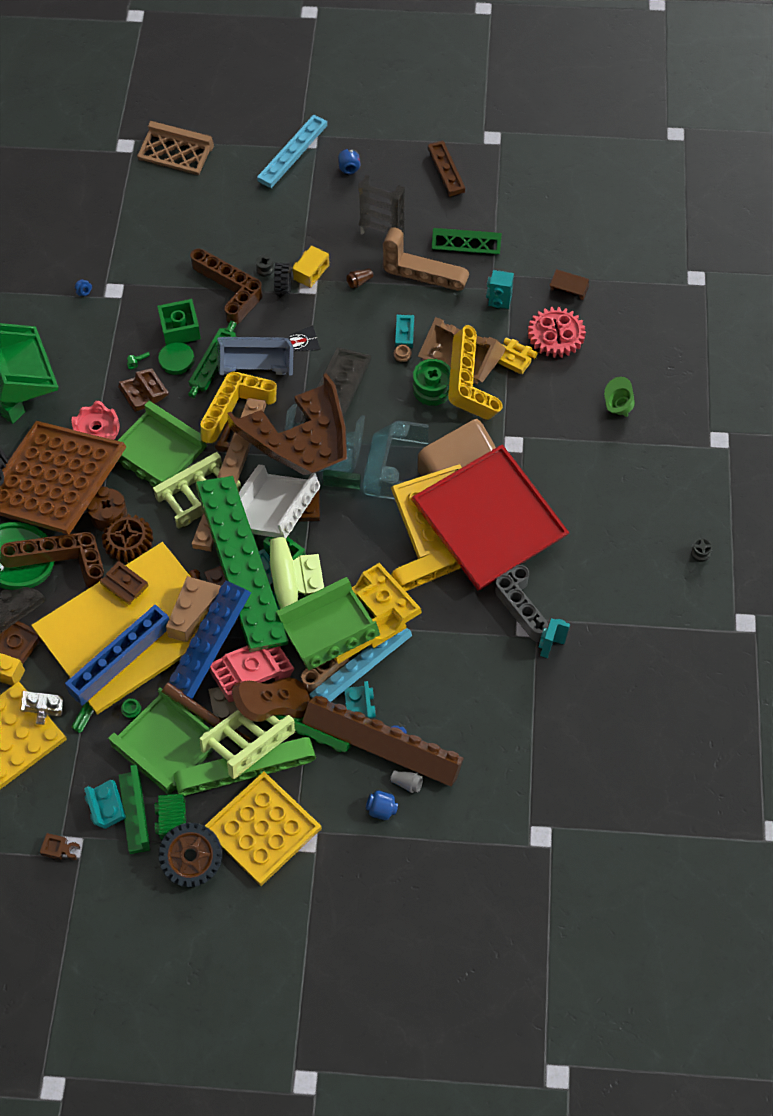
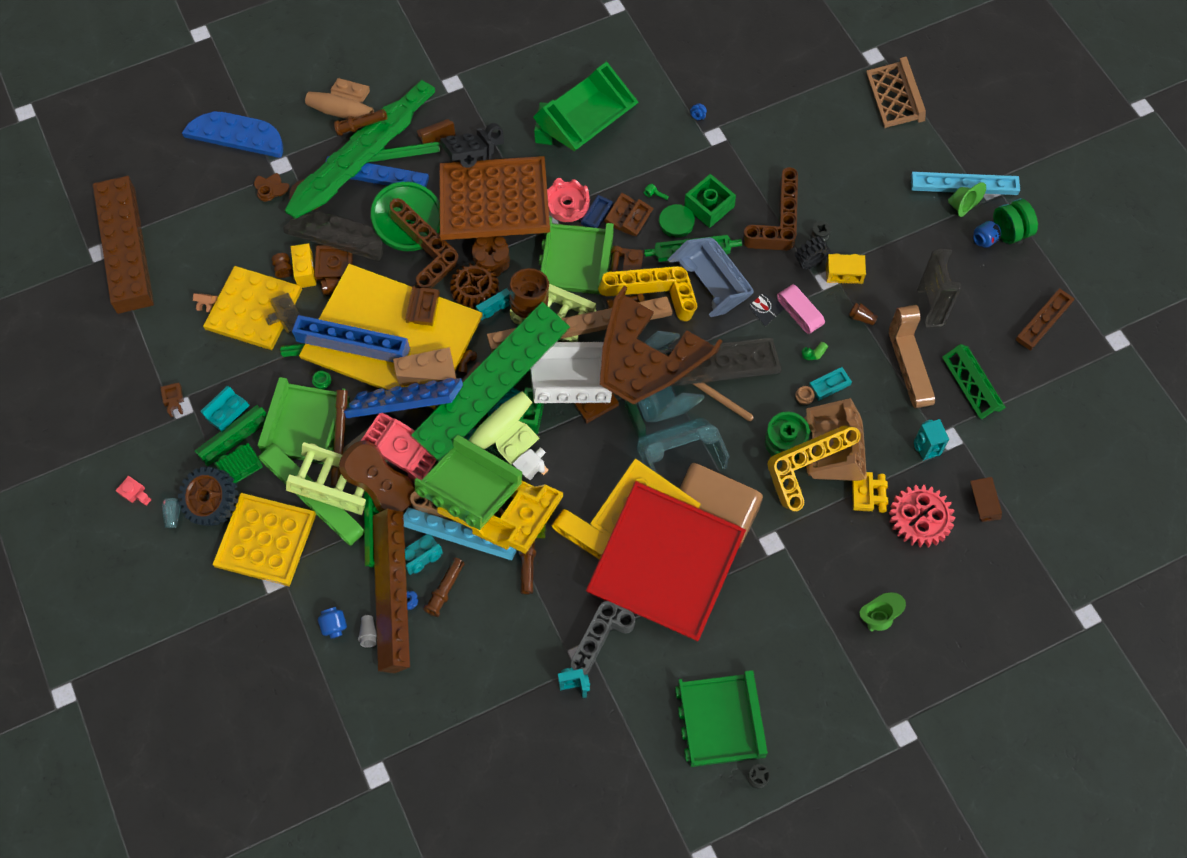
camera: 60 degrees right, 5 degrees up
none -> coral plate [115,476,151,506]
none -> clear light blue cone [161,498,181,528]
none -> reddish brown cone [320,278,340,296]
none -> reddish brown pin [423,558,465,617]
none -> teal plate [476,288,510,320]
none -> reddish brown wheel [510,268,549,318]
none -> white piece [513,447,548,480]
none -> reddish brown pin [519,537,537,594]
none -> dark blue tile [581,195,613,228]
none -> reddish brown plate [610,246,644,272]
none -> green panel [675,670,768,767]
none -> medium nougat piece [680,373,754,421]
none -> bright pink beam [777,284,825,334]
none -> arm [802,342,828,361]
none -> bright green piece [948,182,986,217]
none -> green wheel [993,198,1038,245]

